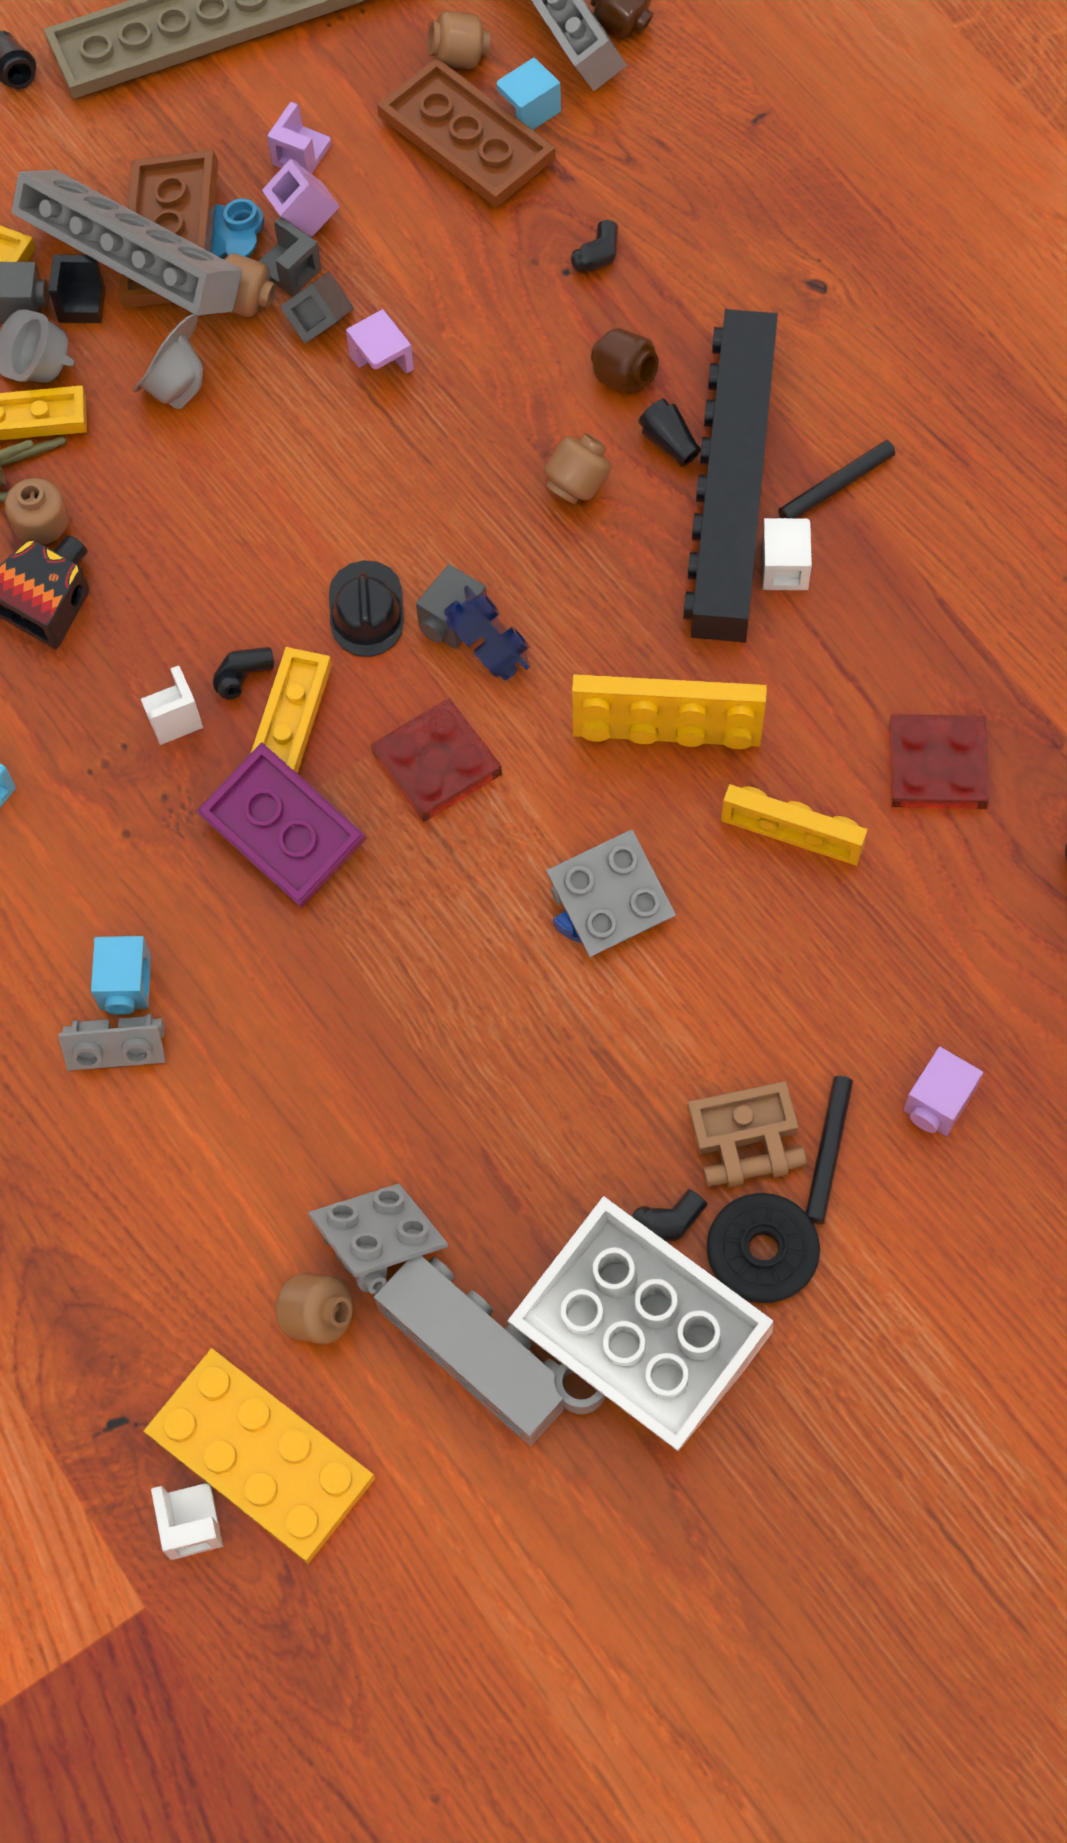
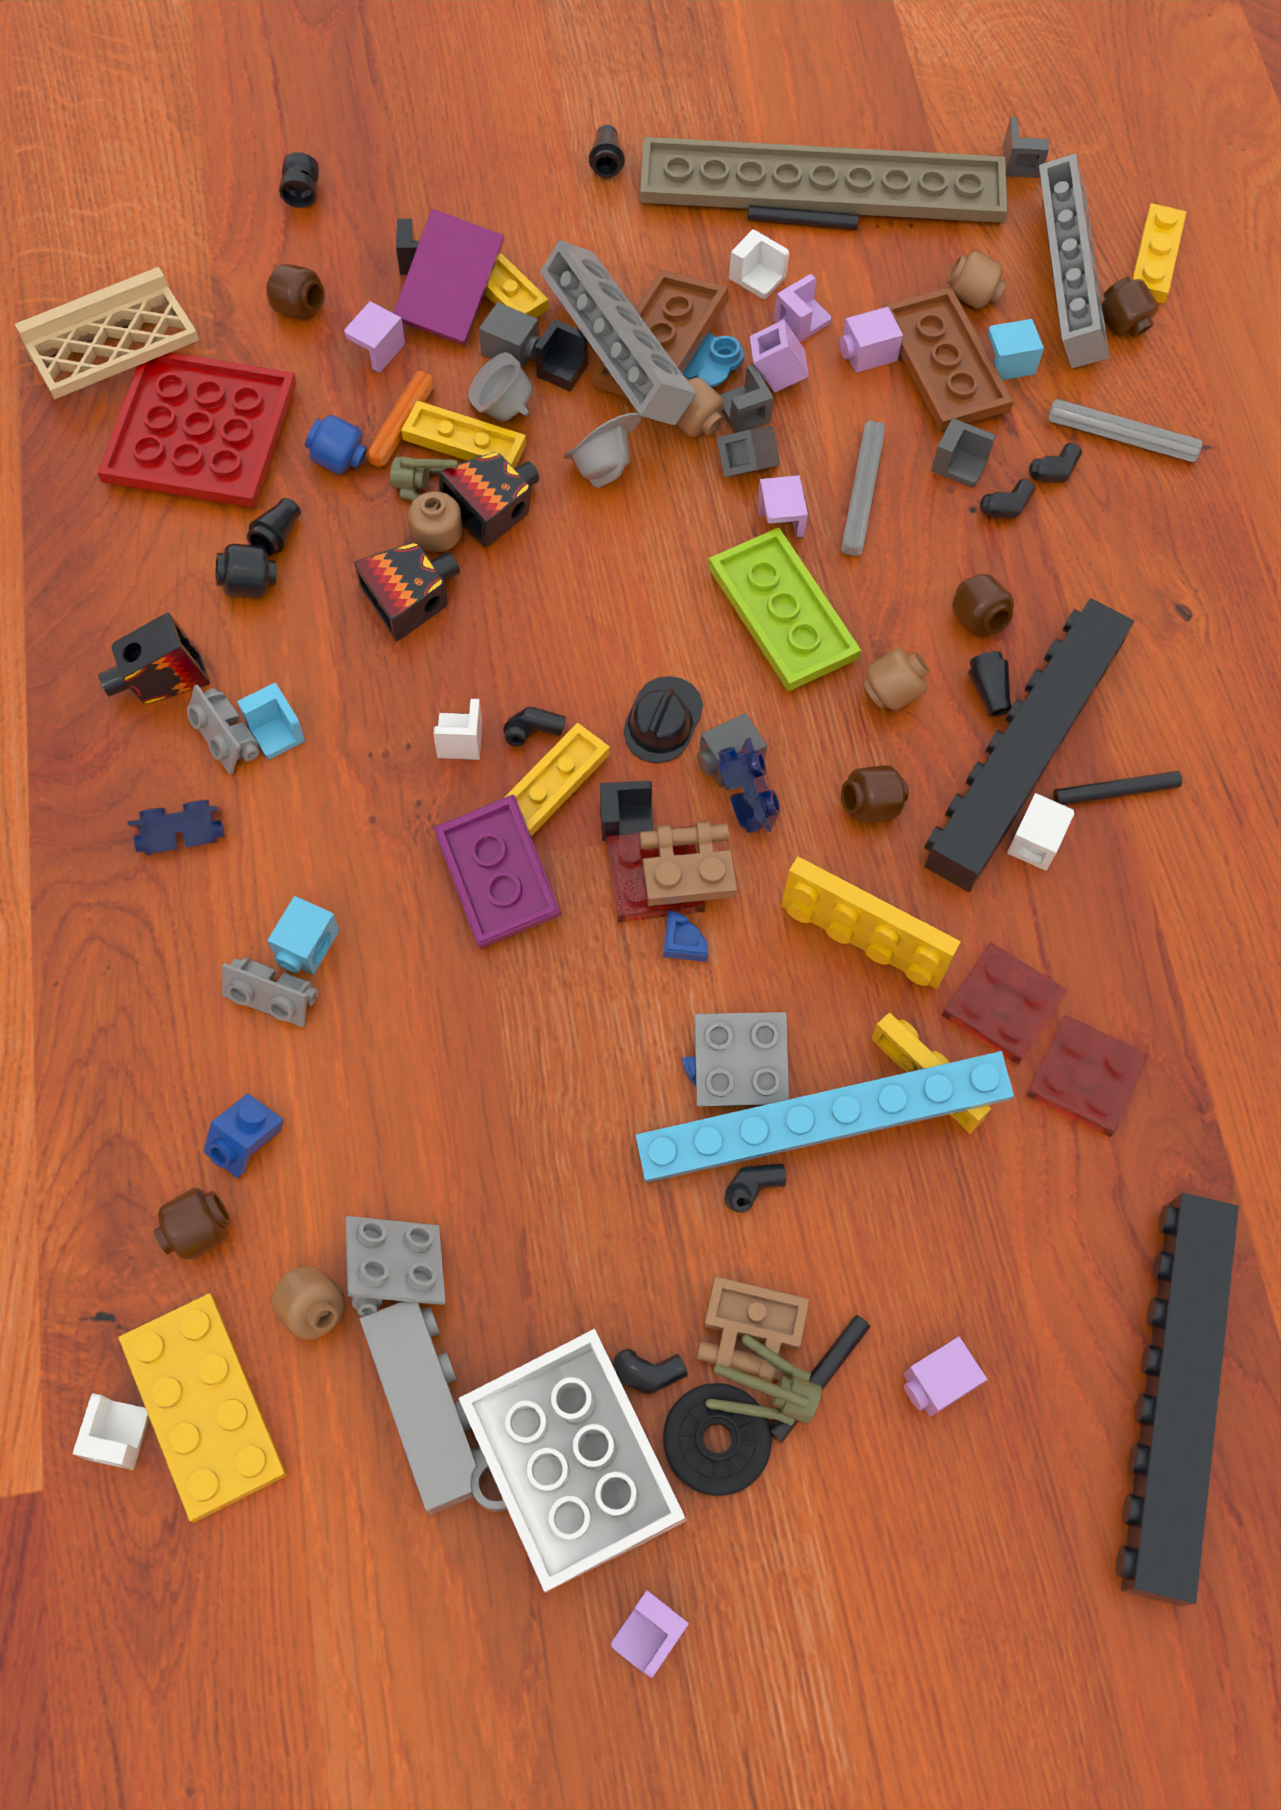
camera: 20 degrees right, 0 degrees up
none -> reddish brown head [154,1188,231,1260]
none -> blue bracket [204,1093,284,1177]
none -> torso [439,452,539,548]
none -> black panel [600,781,653,841]
none -> lavender panel [611,1591,689,1679]
none -> medium azure plate [636,1051,1014,1183]
none -> medium nougat plate [639,821,737,906]
none -> blue tile [663,911,708,962]
none -> olive plant [705,1335,822,1426]
none -> lime plate [708,527,861,692]
none -> black arm [724,1163,786,1213]
none -> white panel [729,229,789,299]
none -> black bar [748,205,859,230]
none -> lavender brick [839,307,903,373]
none -> light grey axle [841,420,886,557]
none -> reddish brown head [841,765,909,823]
none -> dark grey panel [931,418,996,487]
none -> clear red plate [942,941,1067,1065]
none -> black arm [1029,443,1082,483]
none -> light grey axle [1048,399,1202,462]

